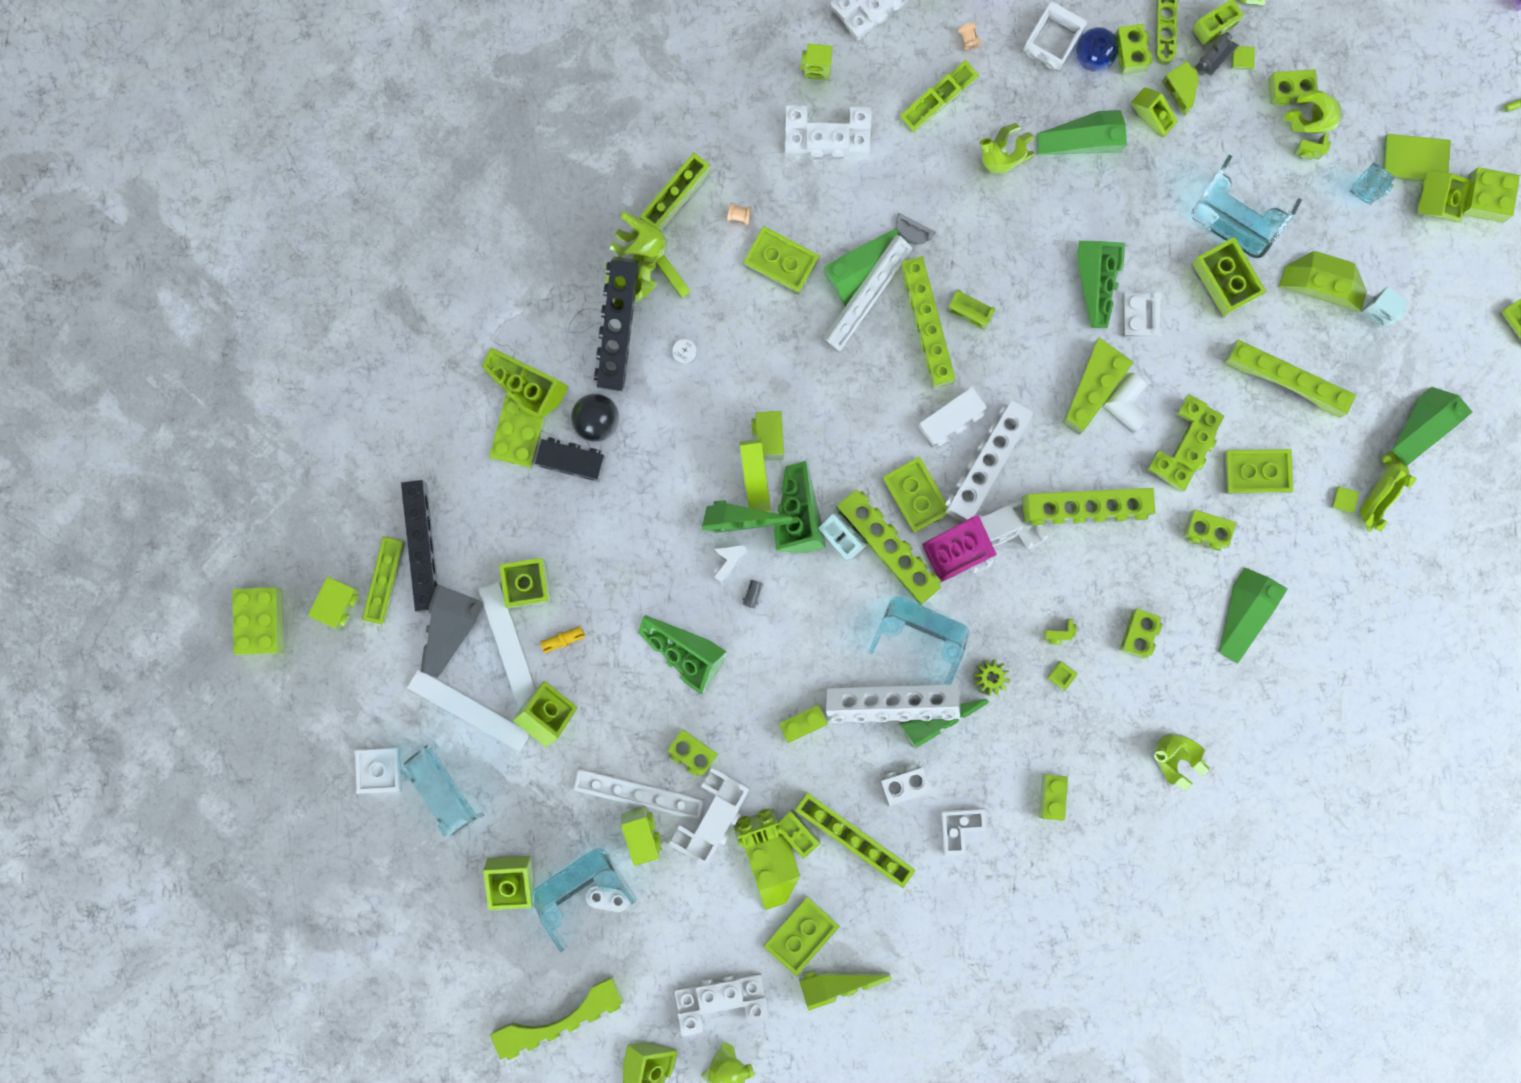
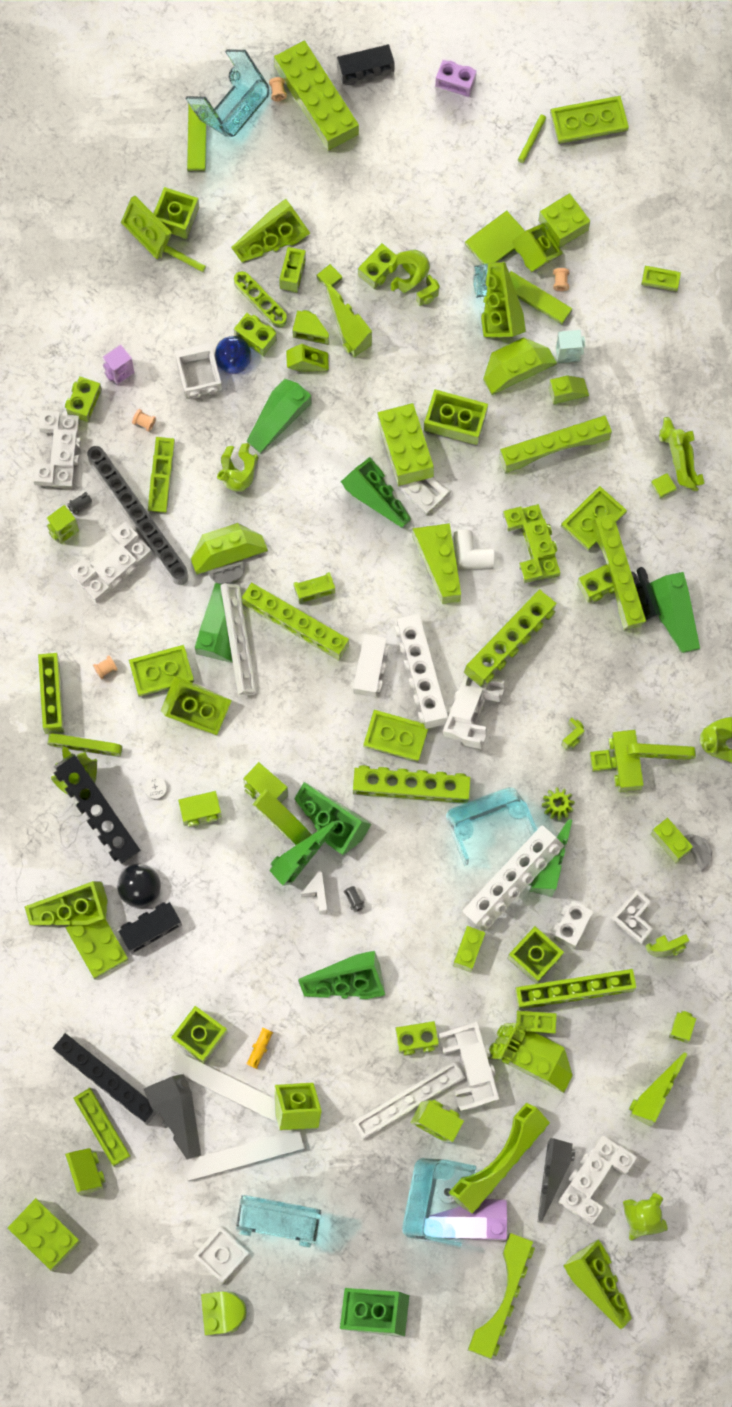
camera: 45 degrees left, 10 degrees down
lime slope [483,856,533,910] -> none
lime piece [609,212,666,271] -> none
lime plate [763,896,840,976] -> none
light aqua brick [818,512,868,560] -> none
dark pink tile [922,515,997,582] -> none
lime brick [1119,608,1163,659] -> none
clear light blue windscreen [1191,154,1302,258] -> none
dark grey hinge [1195,32,1239,76] -> none
bright green wedge [1392,387,1472,466] -> none
none -> dark grey pin [67,492,92,513]
none -> dark grey beam [87,446,188,585]
none -> lime slope [160,676,232,735]
none -> lime brick [178,791,222,827]
none -> lime wedge [191,523,268,575]
none -> lime slope [201,1291,247,1336]
none -> lime wedge [326,283,372,357]
none -> bright green slope [340,1288,410,1337]
none -> lime brick [377,403,434,486]
none -> lavender wedge [425,1199,507,1241]
none -> lime arch [449,1103,550,1214]
none -> lime wedge [481,262,526,337]
none -> lime brick [507,926,564,984]
none -> lime tile [509,271,572,325]
none -> dark grey wedge [537,1138,576,1223]
none -> lime slope [548,375,589,404]
none -> light nougat bush [553,268,570,291]
none -> lime arch [591,514,646,631]
none -> lime brick [608,730,644,792]
none -> lime beam [627,743,696,760]
none -> black hinge [631,567,661,622]
none -> lime slope [645,934,689,957]
none -> lime brick [669,1011,697,1043]
none -> light grey tile [684,834,712,871]

